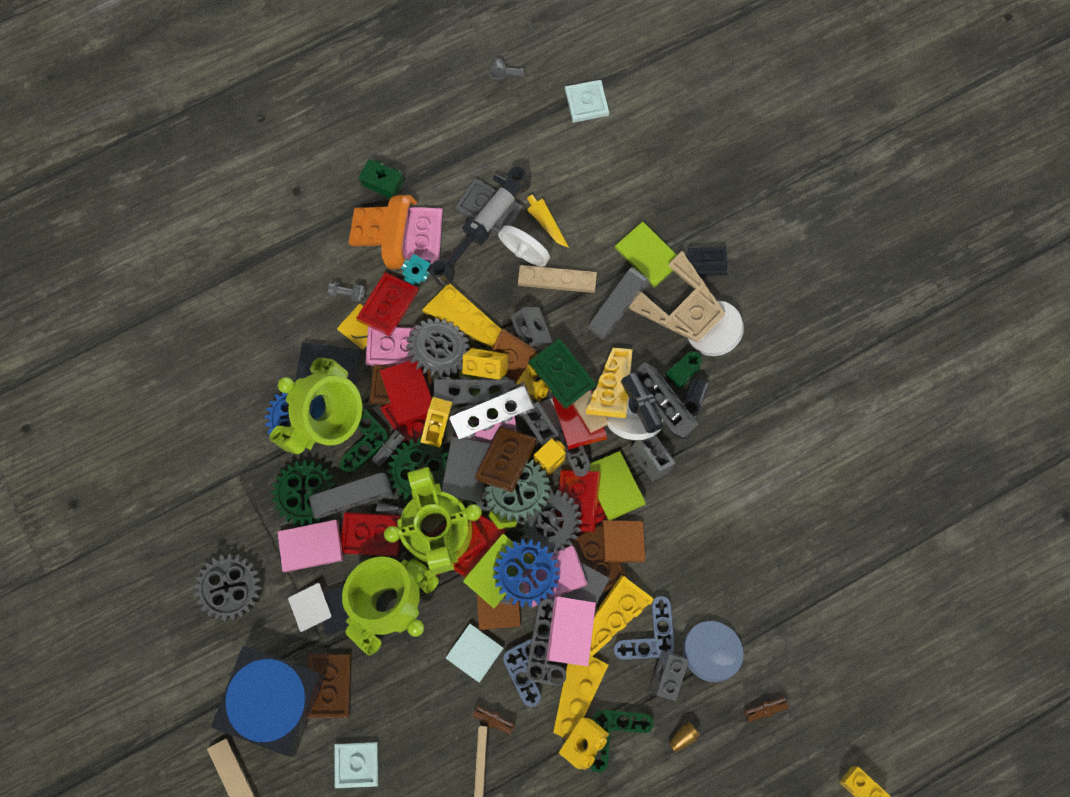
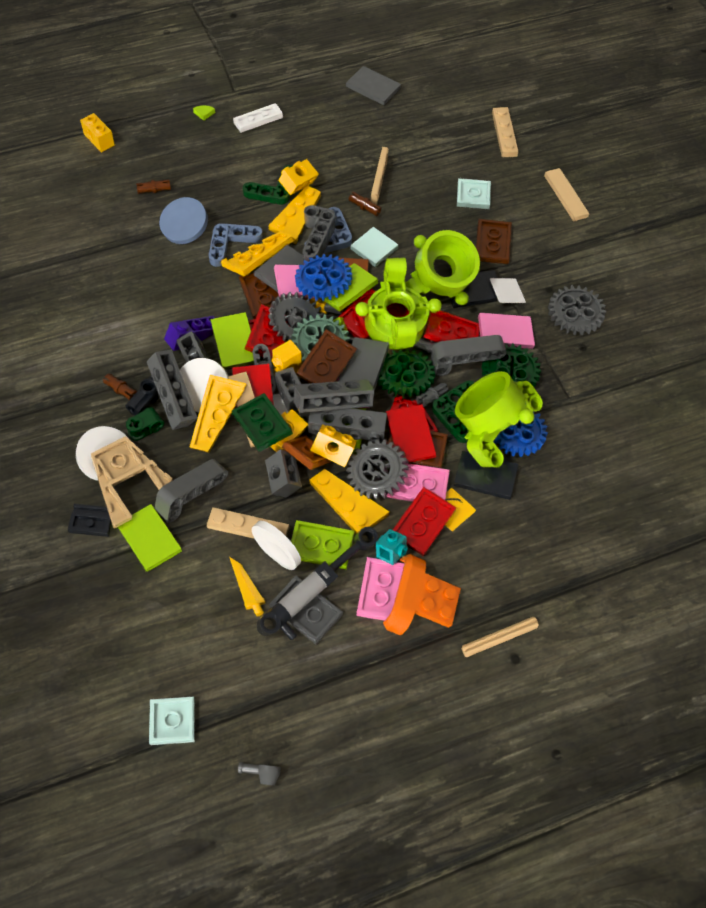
camera: 175 degrees left, 15 degrees down
blue tile [211,646,326,757] -> none
dark grey bar [328,282,366,303] -> none
dark green brick [358,159,404,199] -> none
yellow brick [421,397,453,448] -> none
bright pink tile [546,596,596,666] -> none
dark orange tile [602,520,645,563] -> none
black piece [620,373,663,434] -> none
dark grey brick [649,650,689,701] -> none
pearl gold cone [669,722,700,753] -> none
none -> reddish brown pin [103,373,137,401]
none -> dark purple slope [164,316,215,351]
none -> lime tile [291,520,354,570]
none -> tan axle [461,617,539,657]

